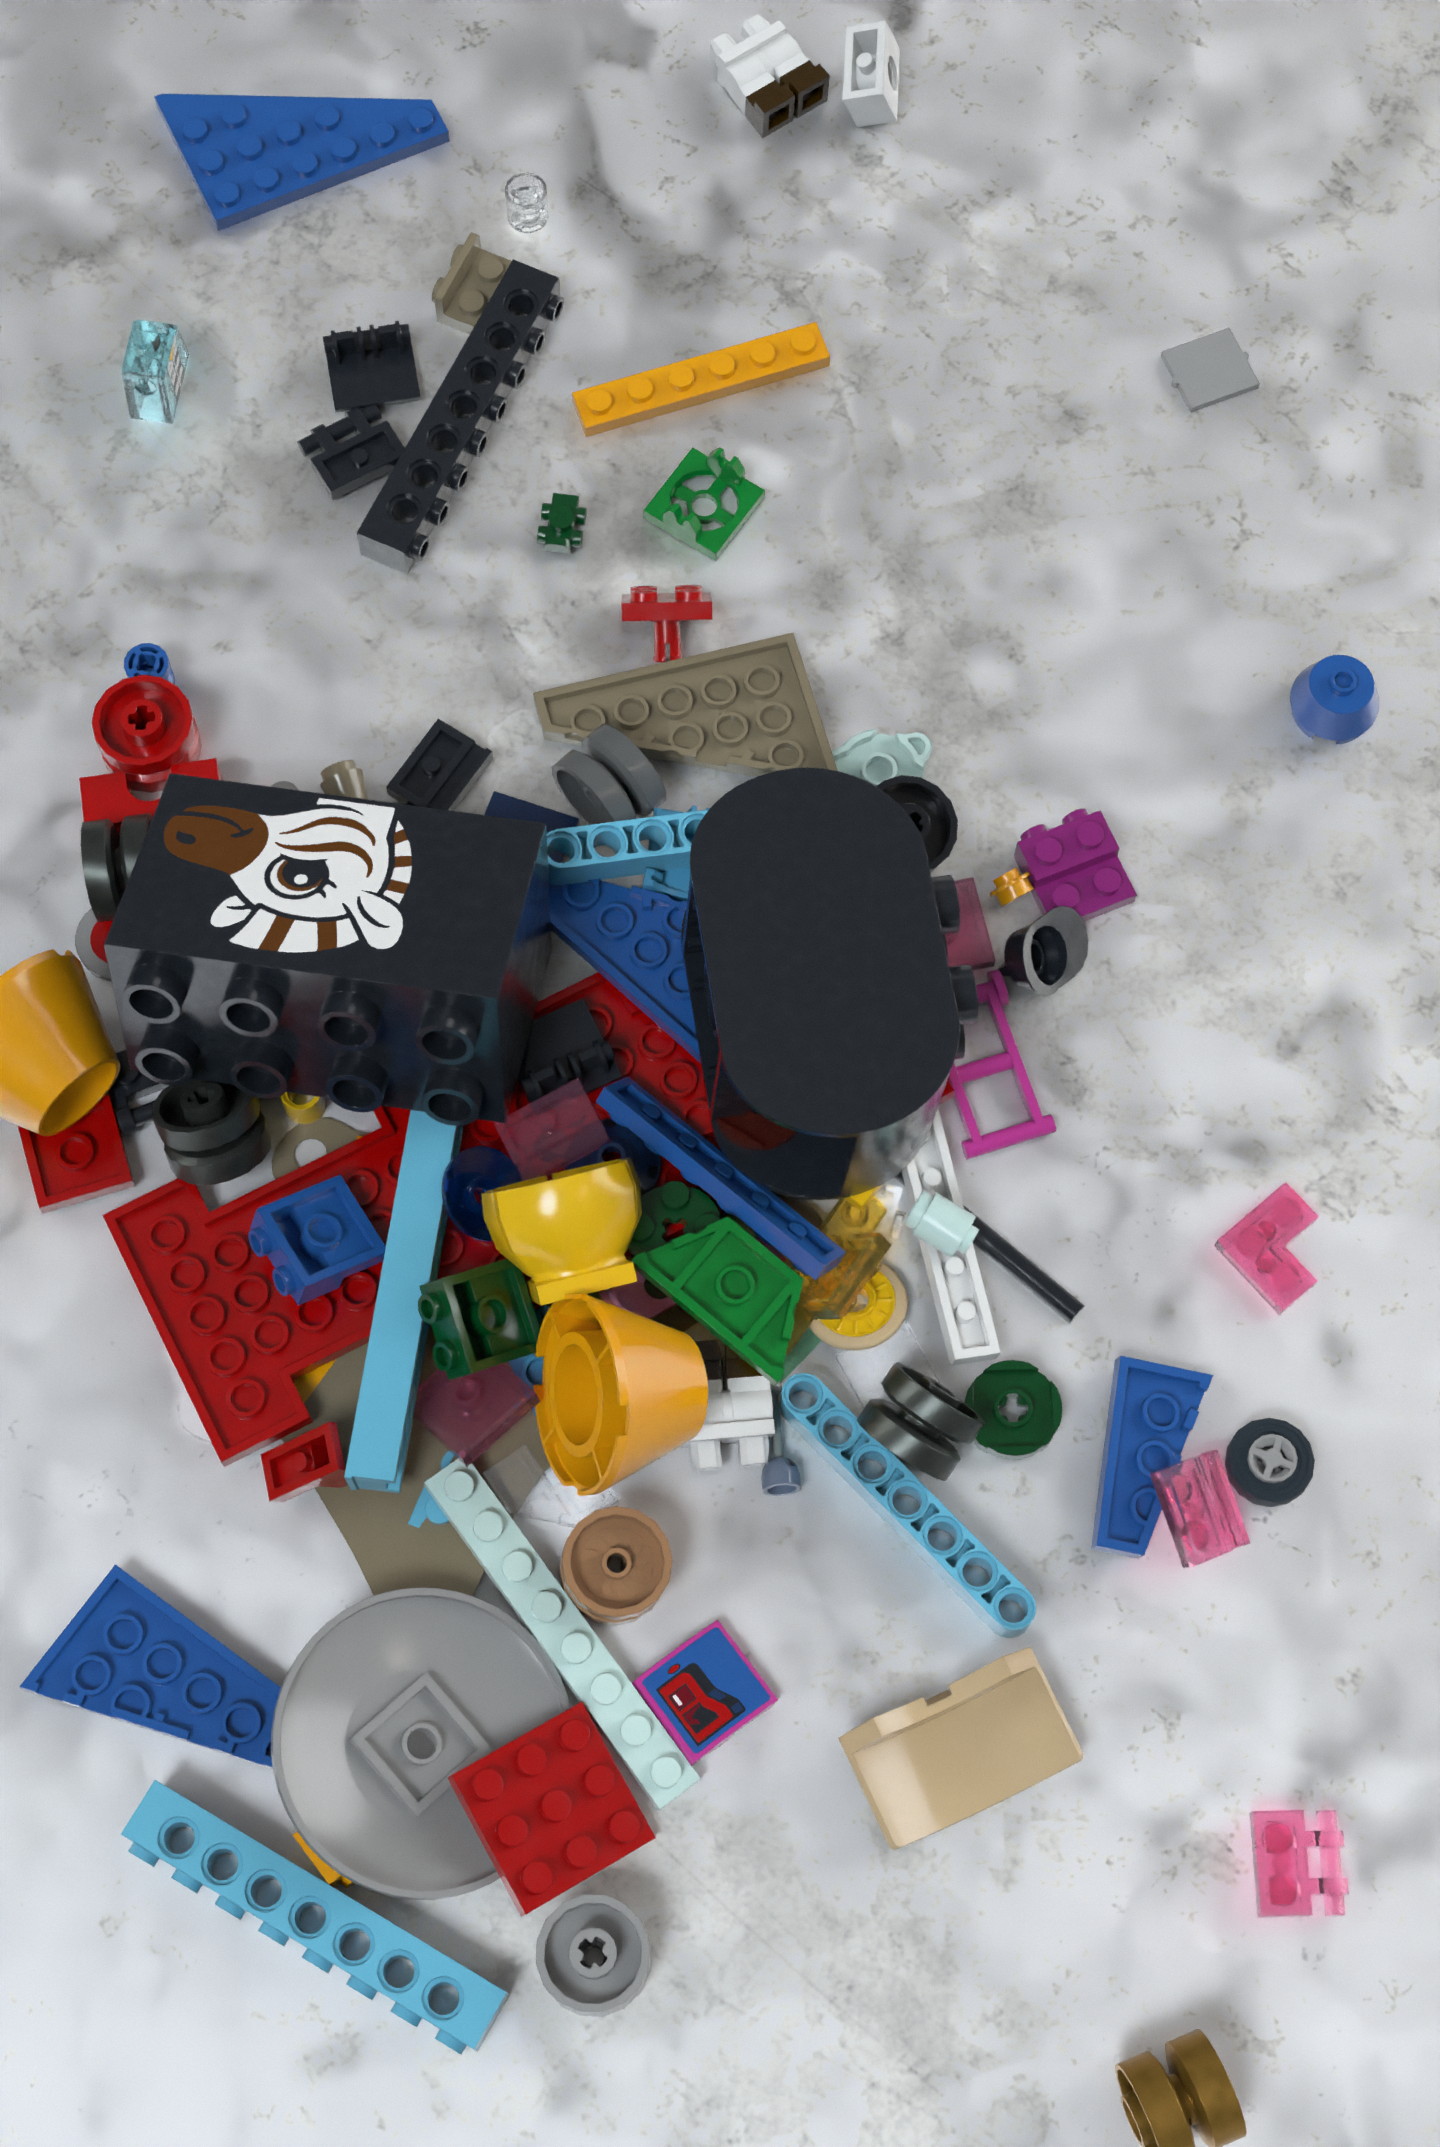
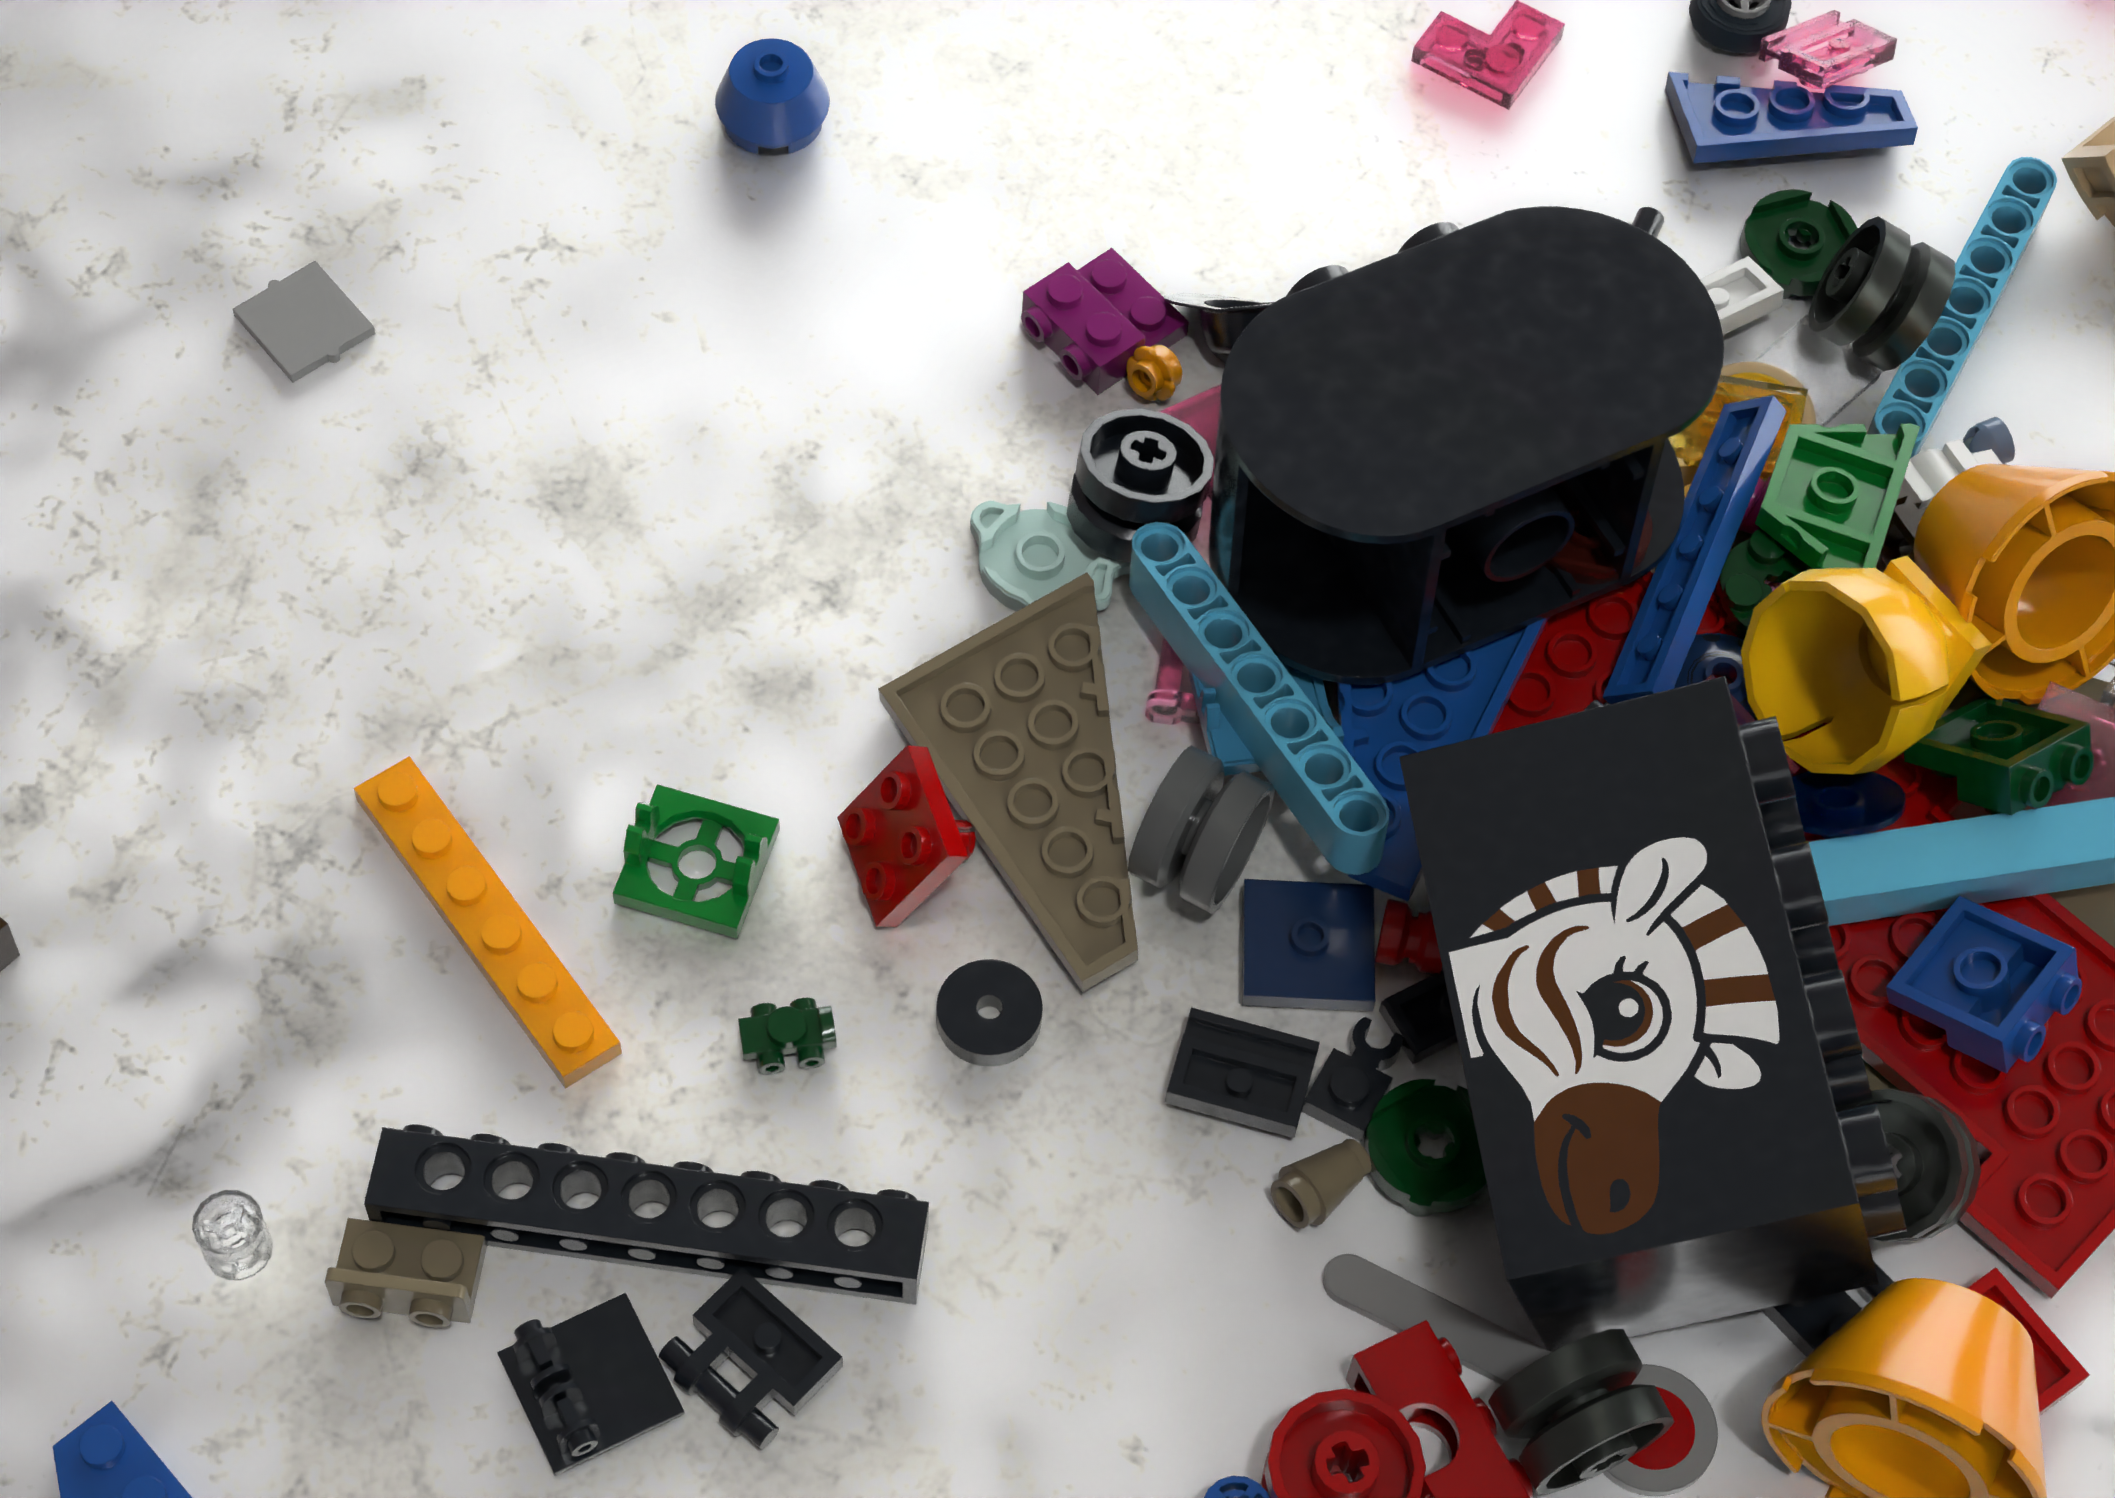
camera: 110 degrees left, 10 degrees down
none -> black piece [936,959,1043,1066]

